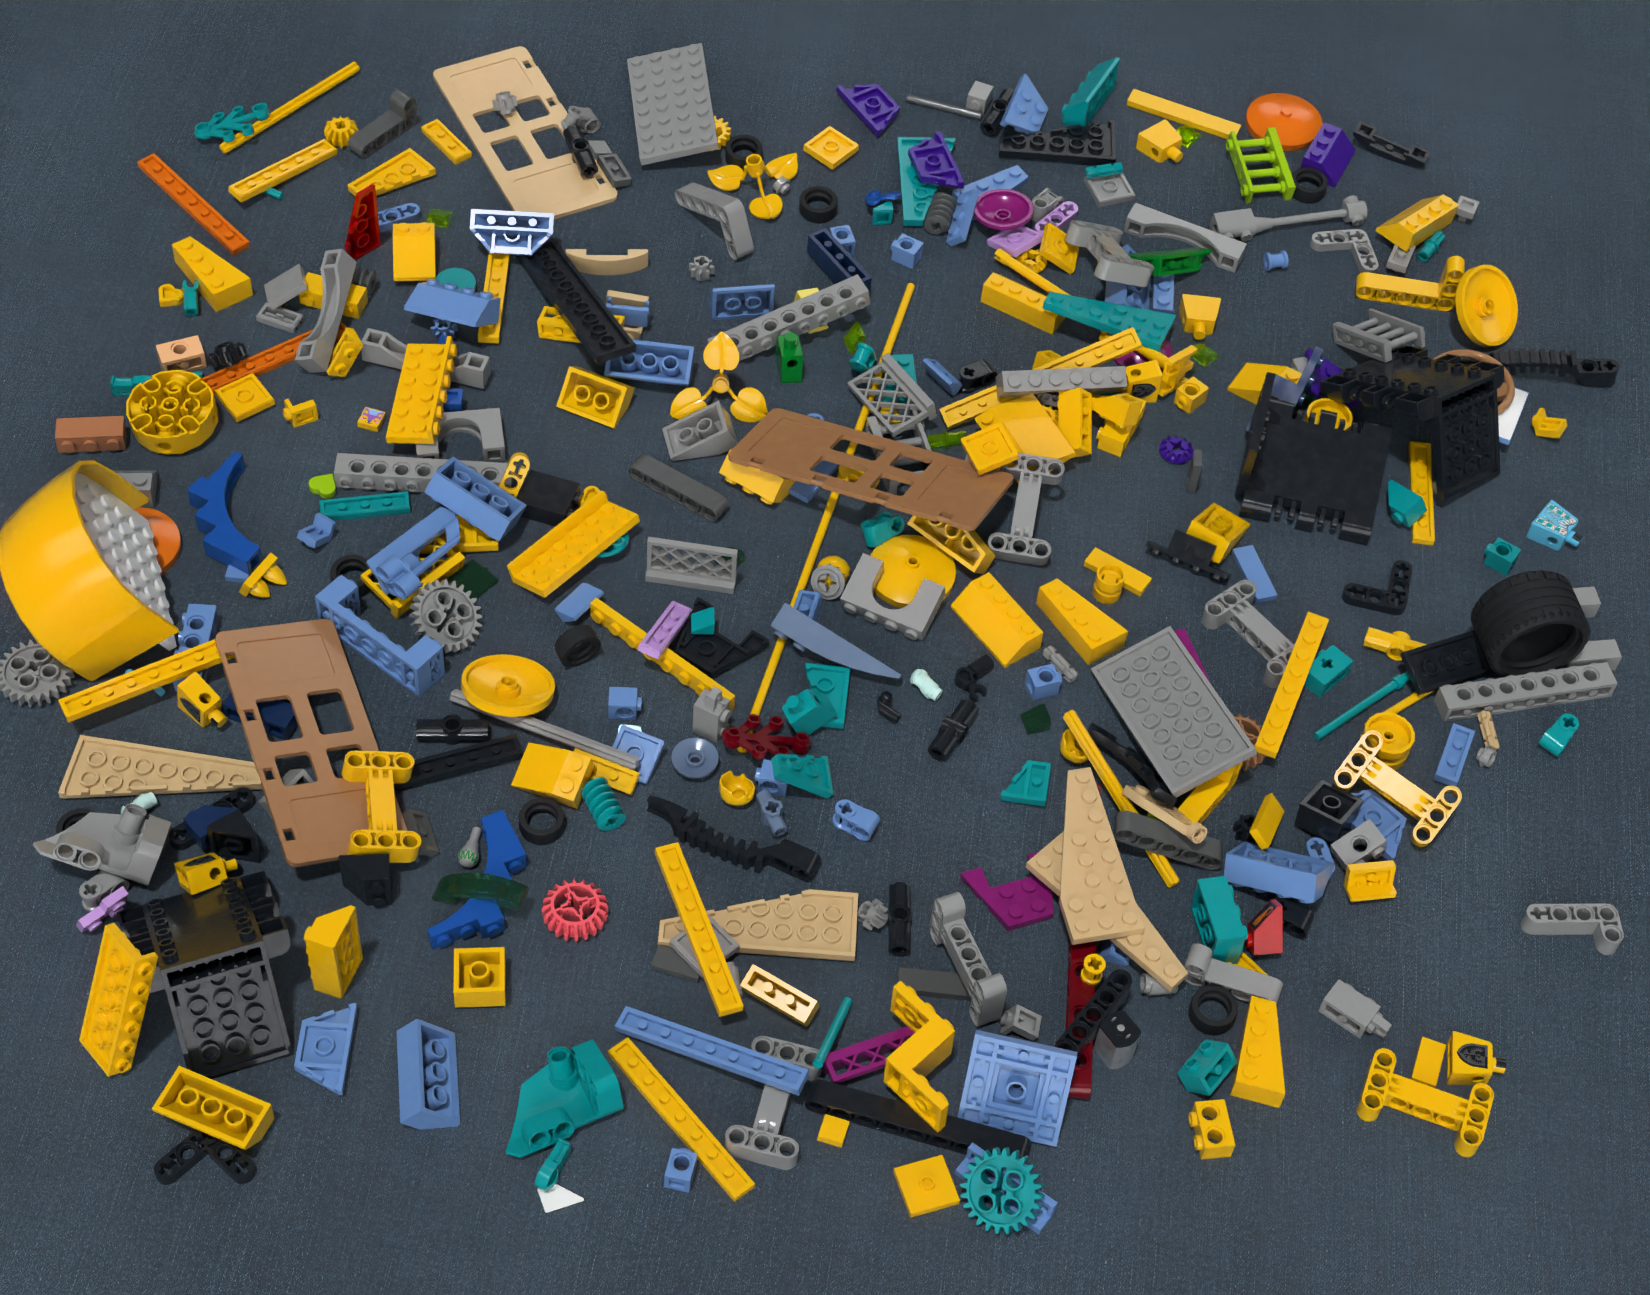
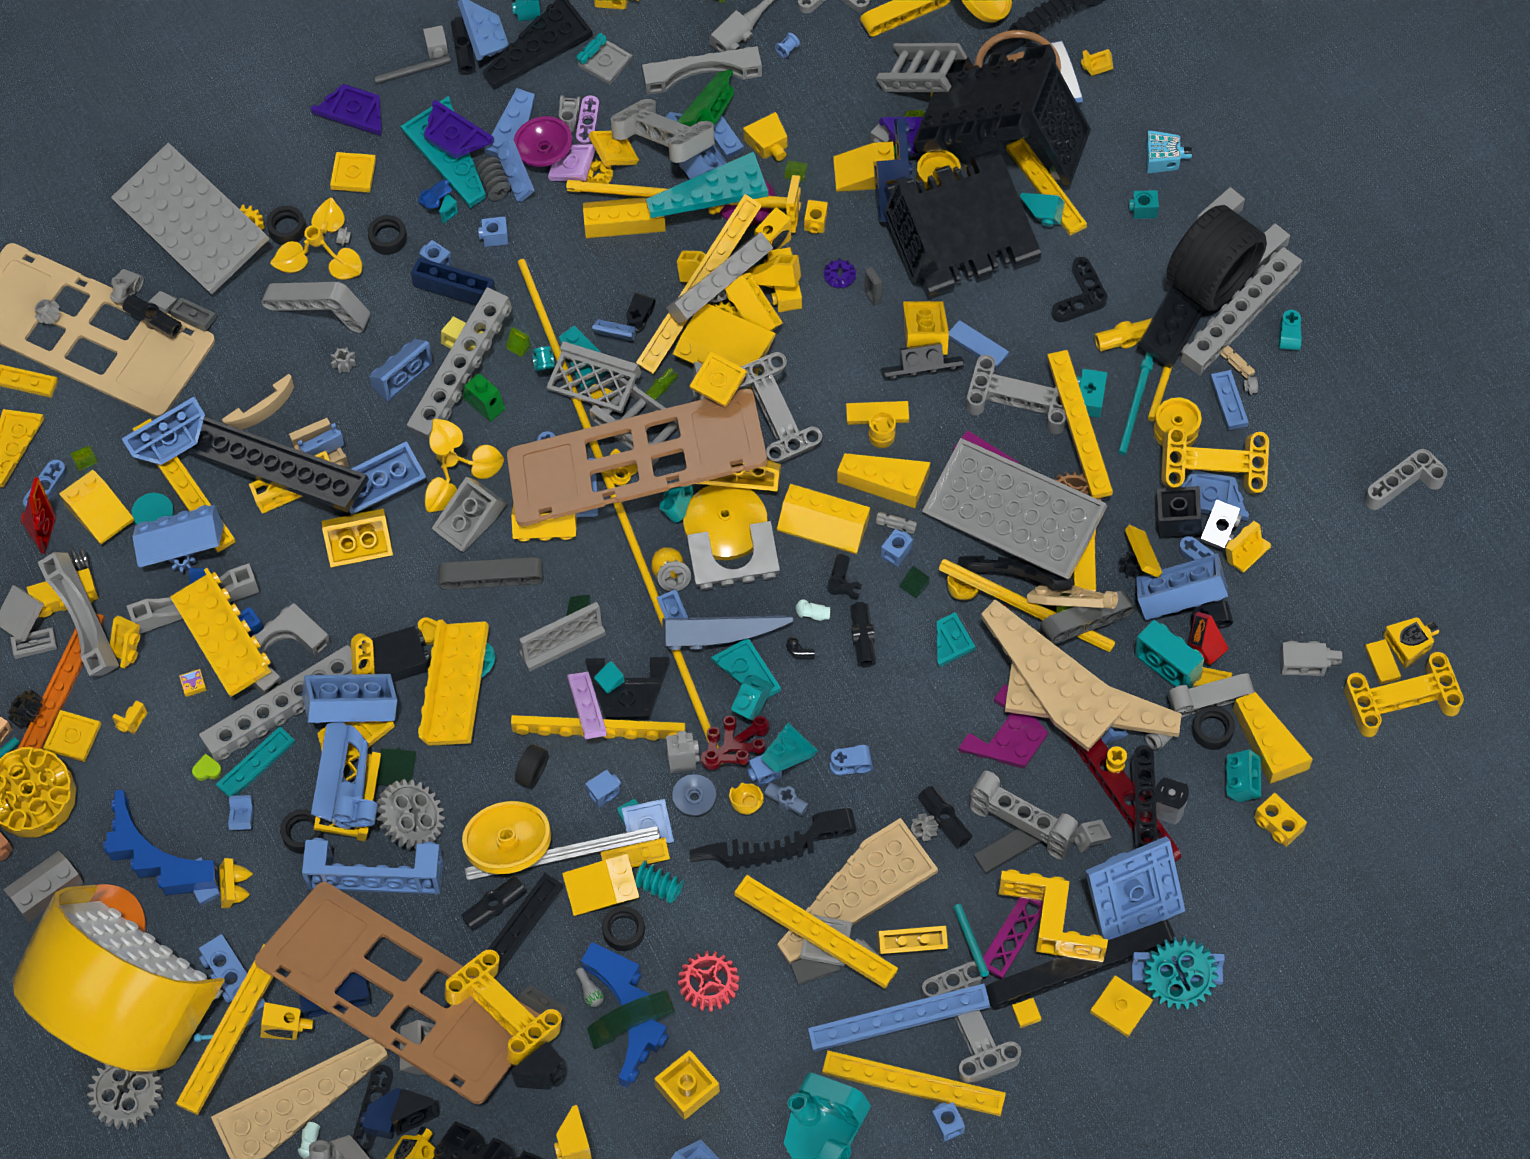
camera: 30 degrees left, 10 degrees up
medium blue slope [555,583,604,622] -> none

